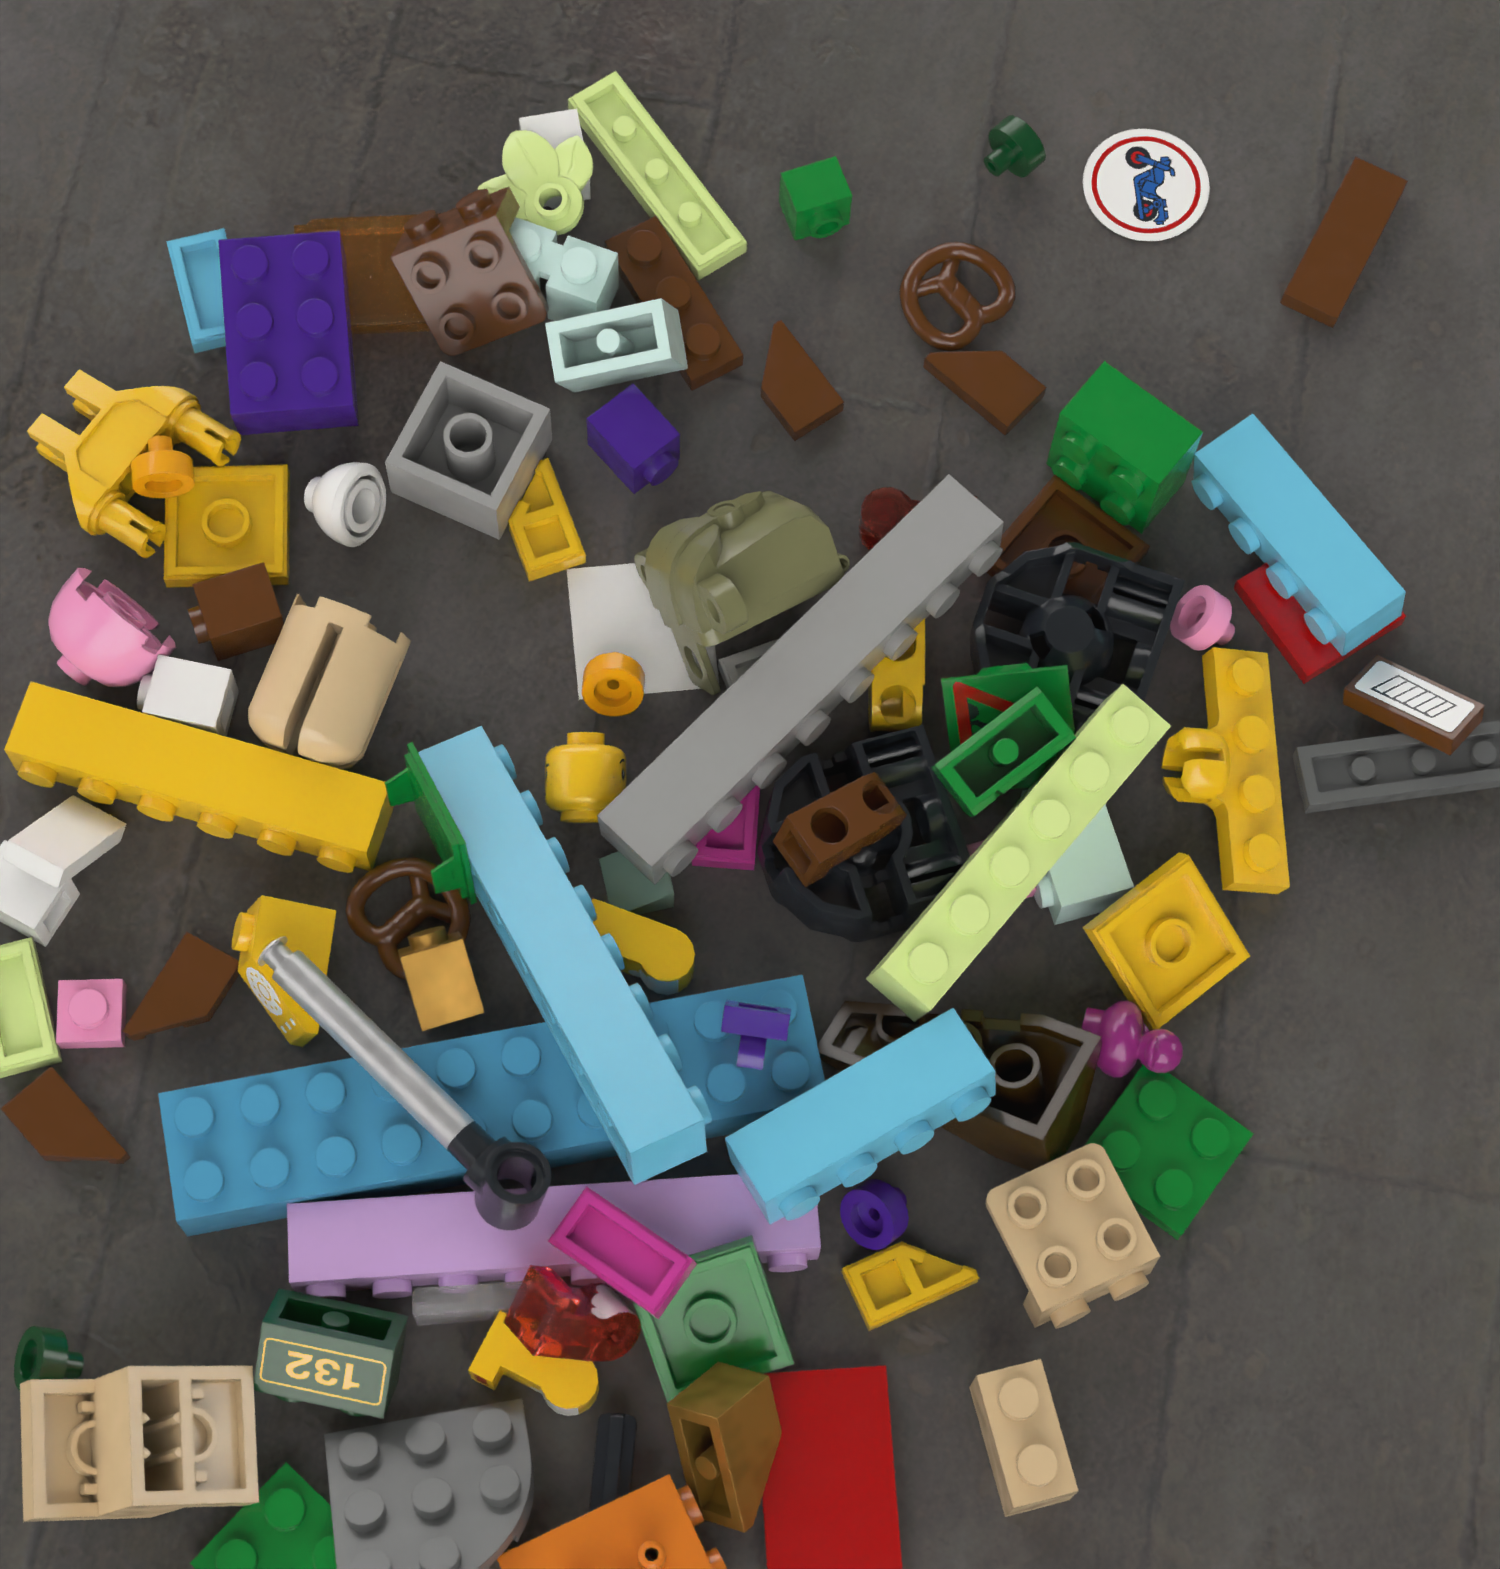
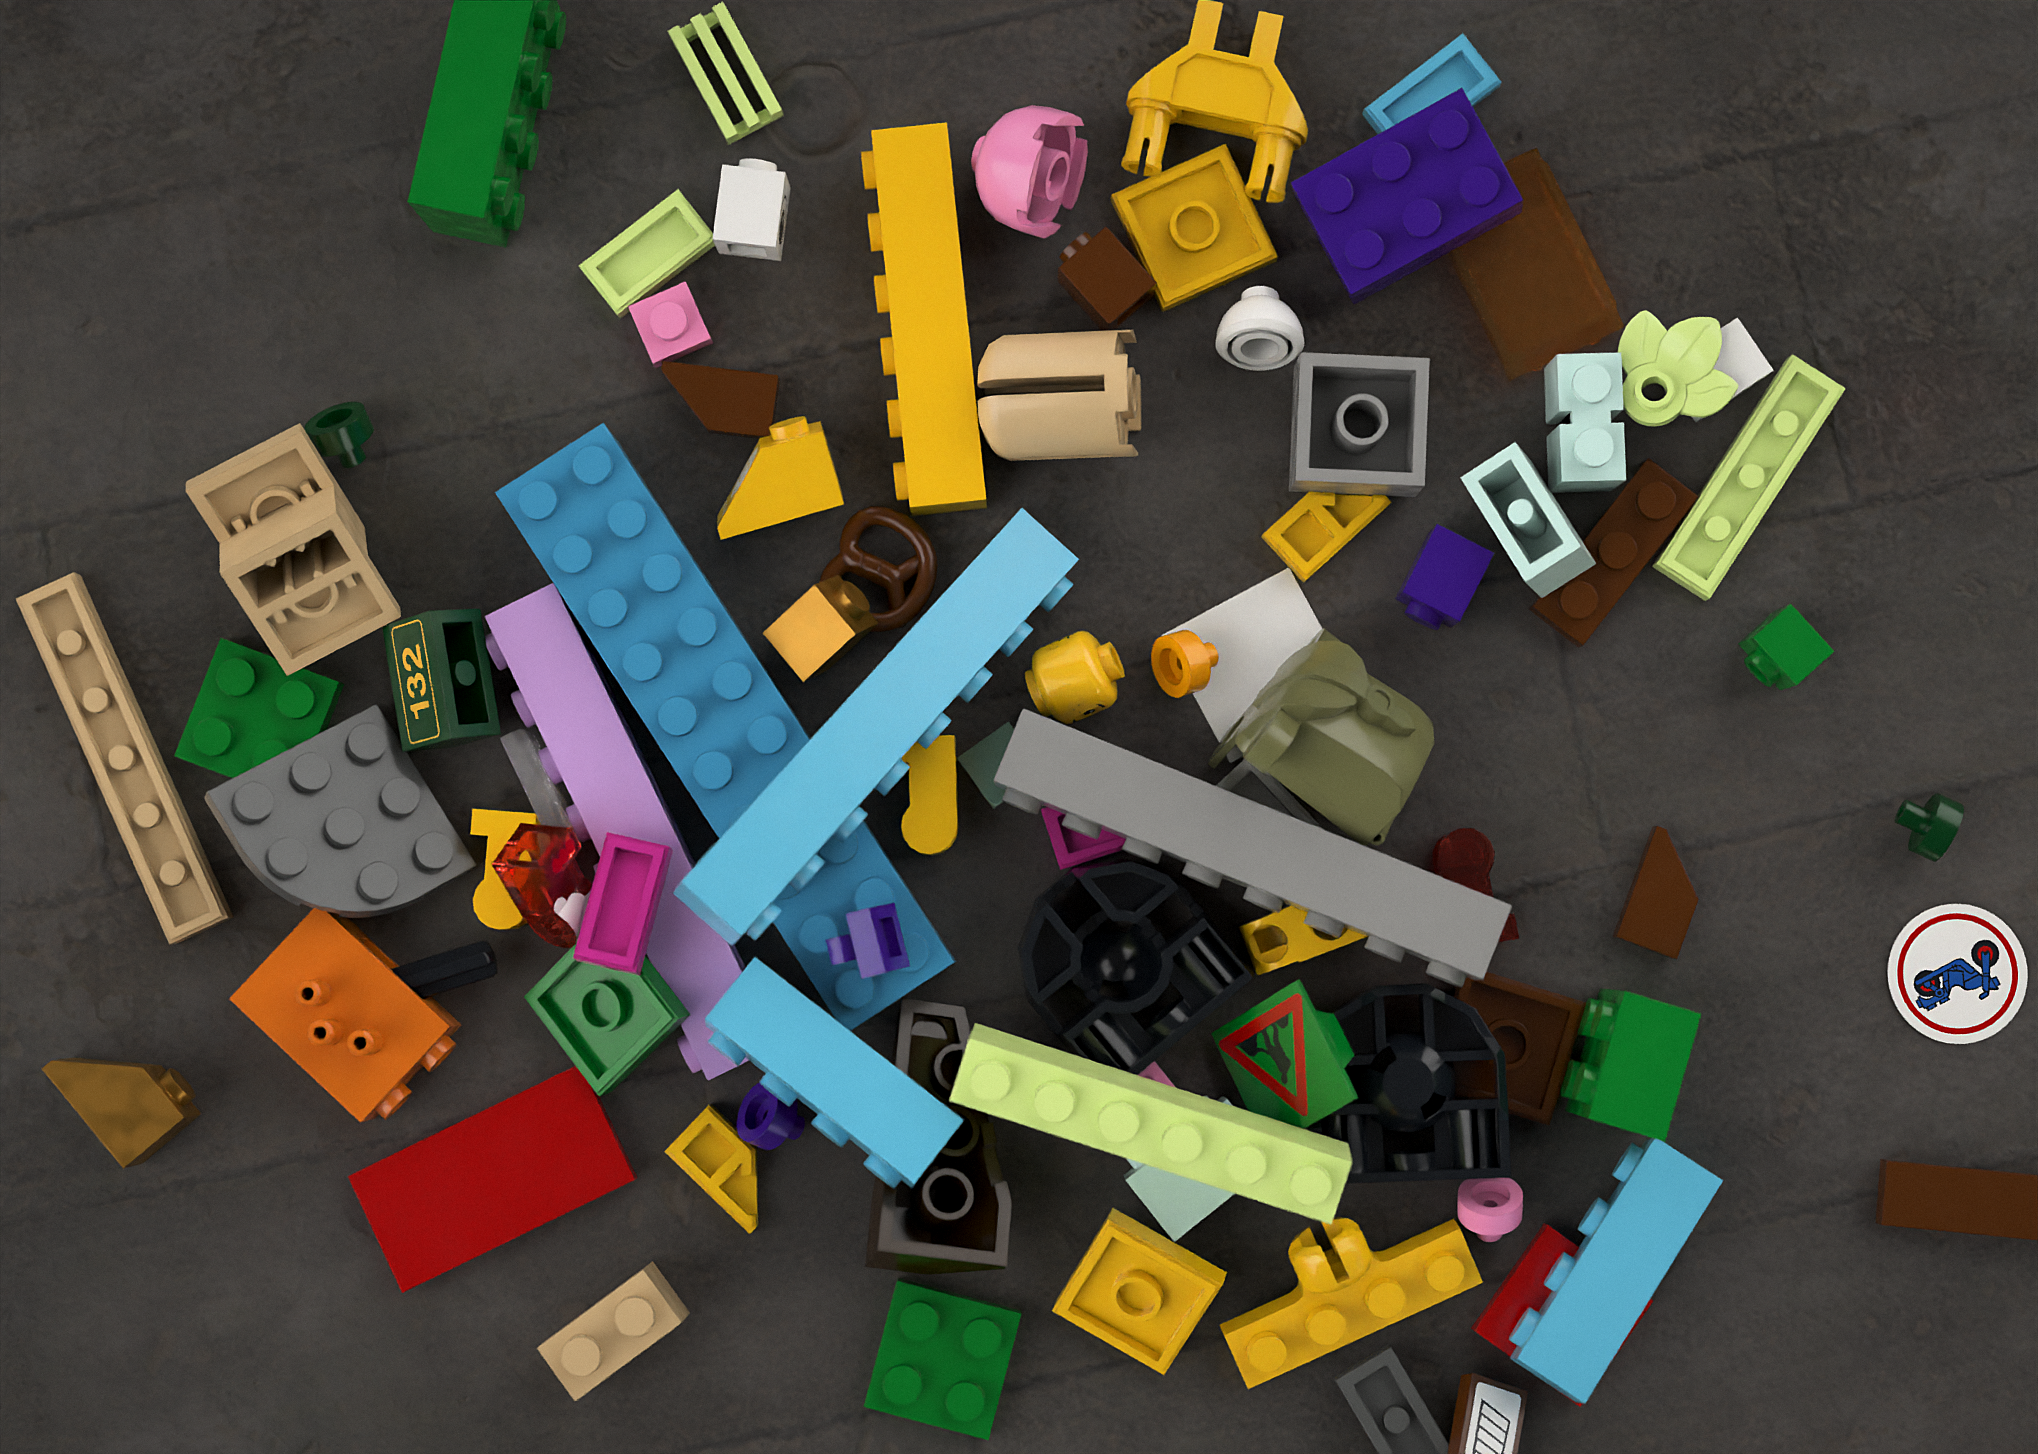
camera: 75 degrees right, 15 degrees up
reddish brown tile [0,1066,131,1164] -> none
white tile [3,795,126,888] -> none
light orange tile [131,436,195,498] -> none
white brick [137,655,239,737] -> none
flat silver piece [258,936,552,1230] -> none
green piece [385,742,477,905] -> none
reddish brown bracket [390,186,549,356] -> none
pearl gold slope [667,1362,782,1533] -> none
reddish brown tile [760,320,844,441] -> none
reddish brown leg [773,772,907,888] -> none
reddish brown piece [899,242,1016,351] -> none
green brick [931,687,1077,818] -> none
tan bracket [986,1143,1160,1329] -> none
magenta animal [1082,1001,1183,1078] -> none

